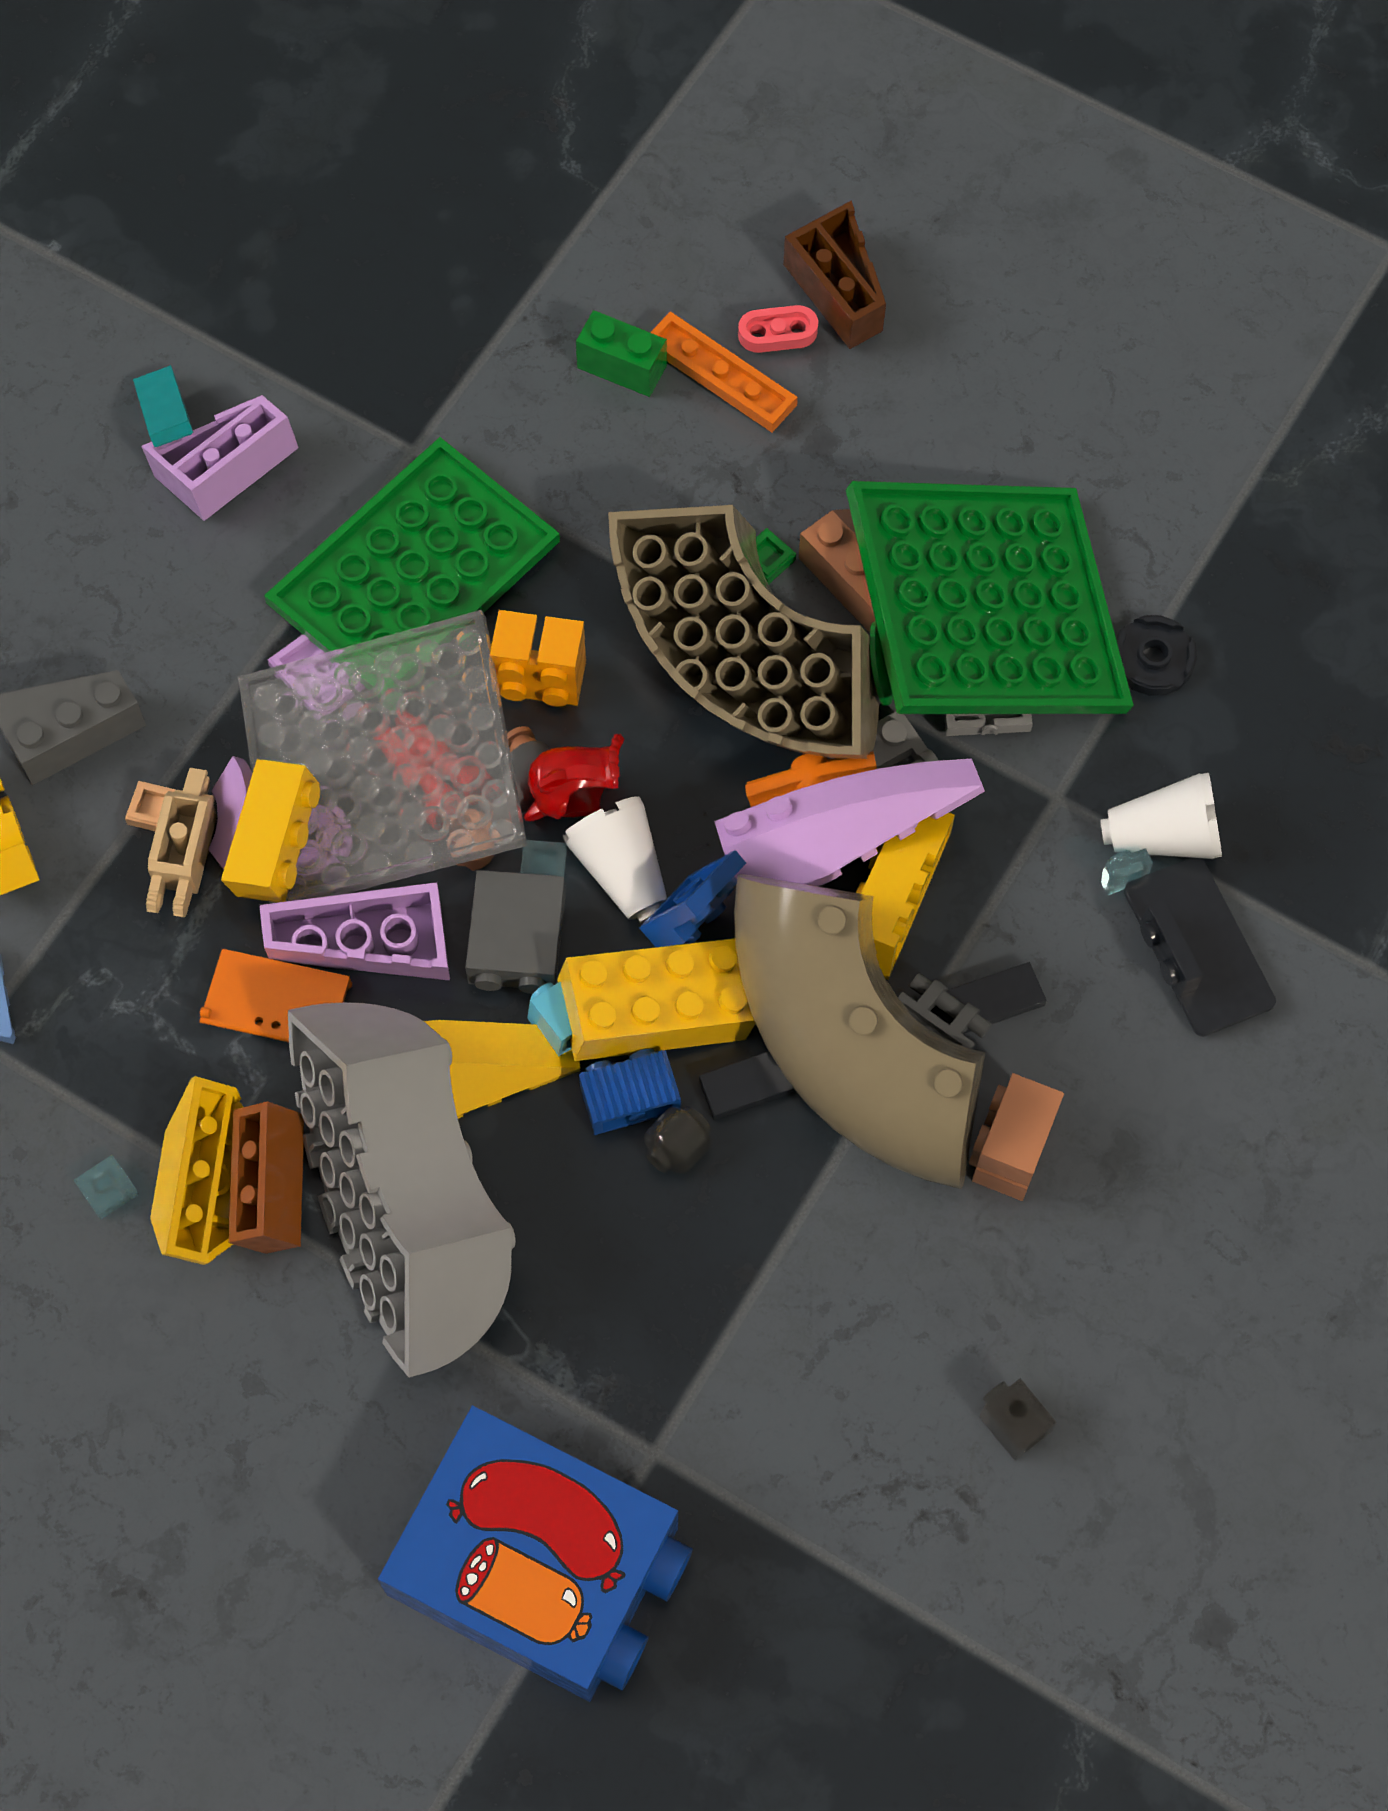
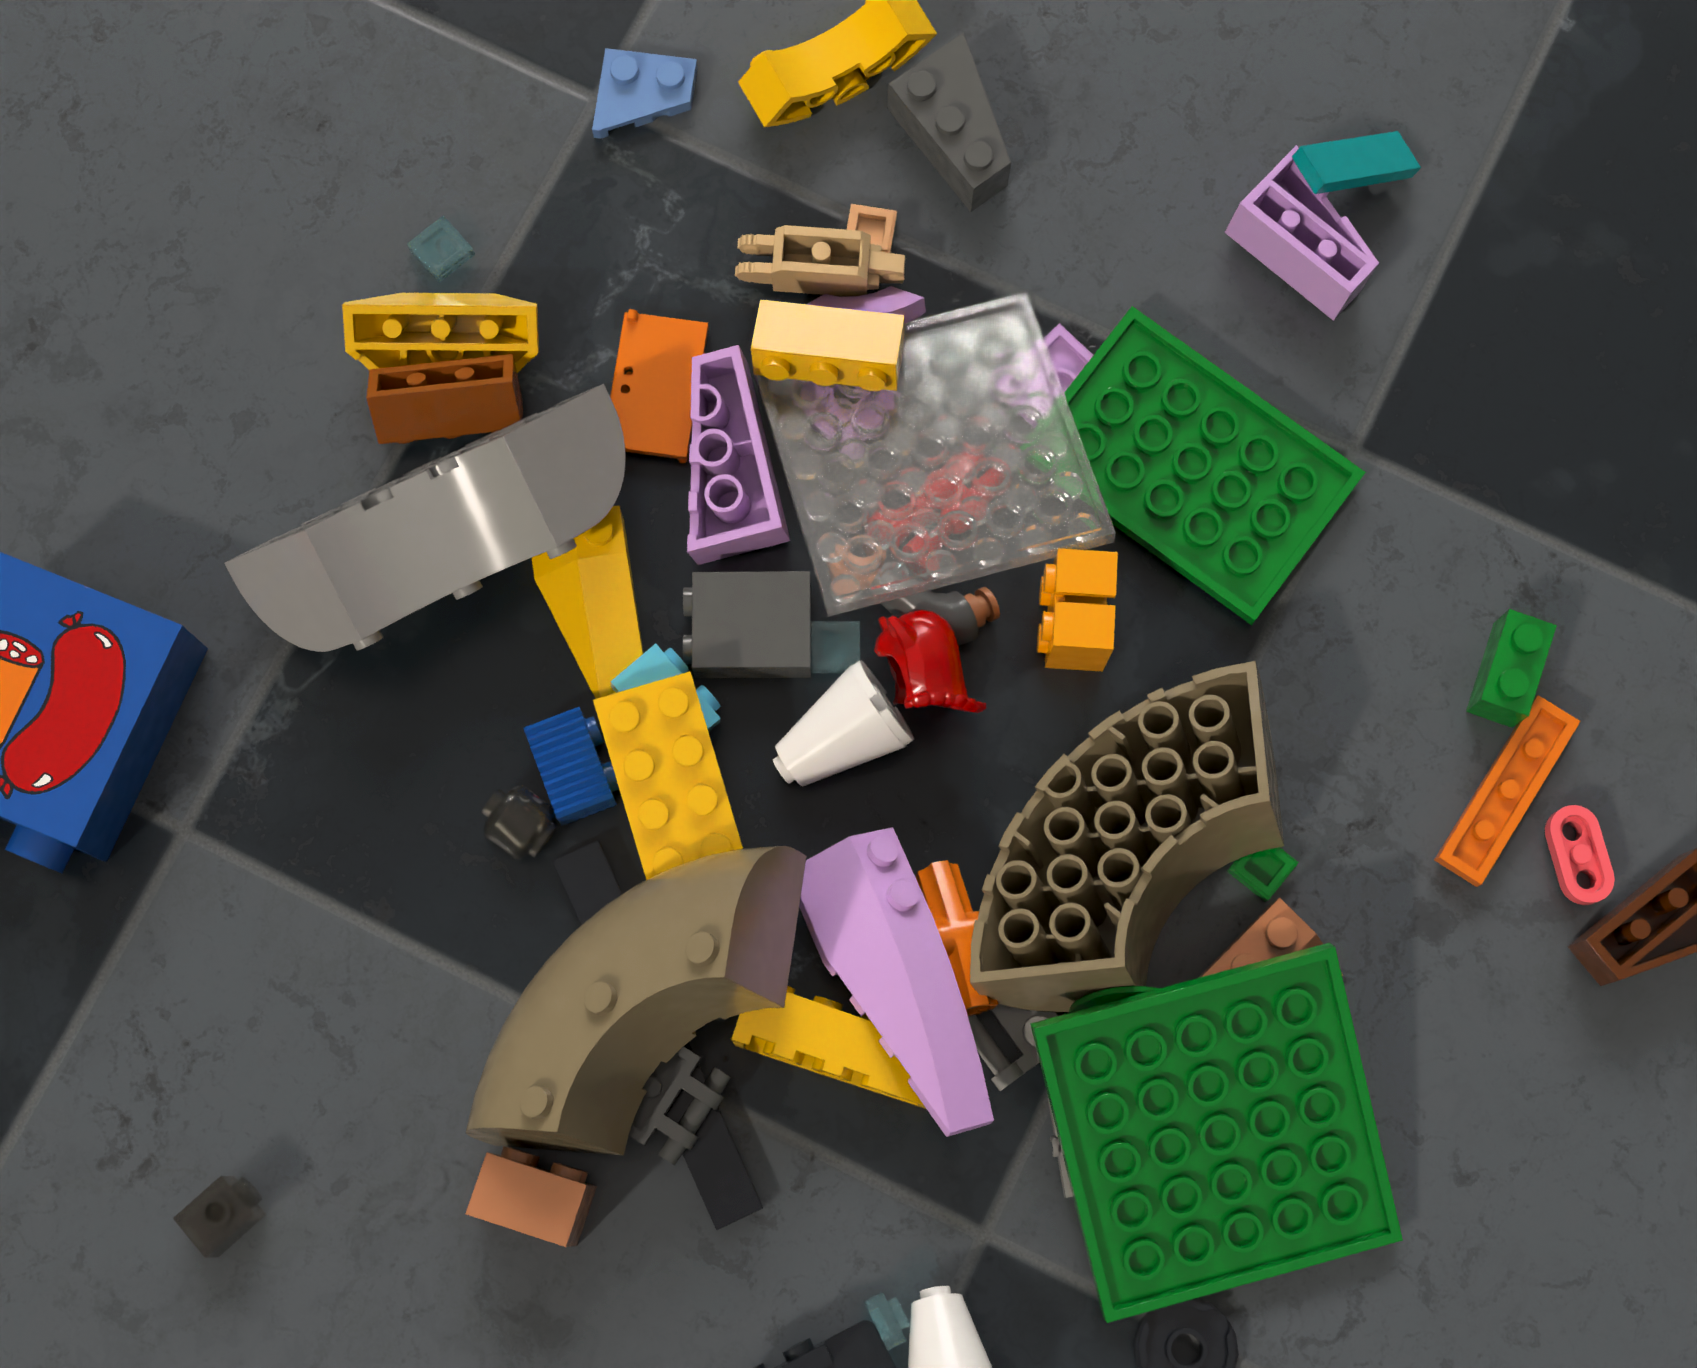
camera: 85 degrees right, 10 degrees up
blue plate [639,850,746,947] -> none

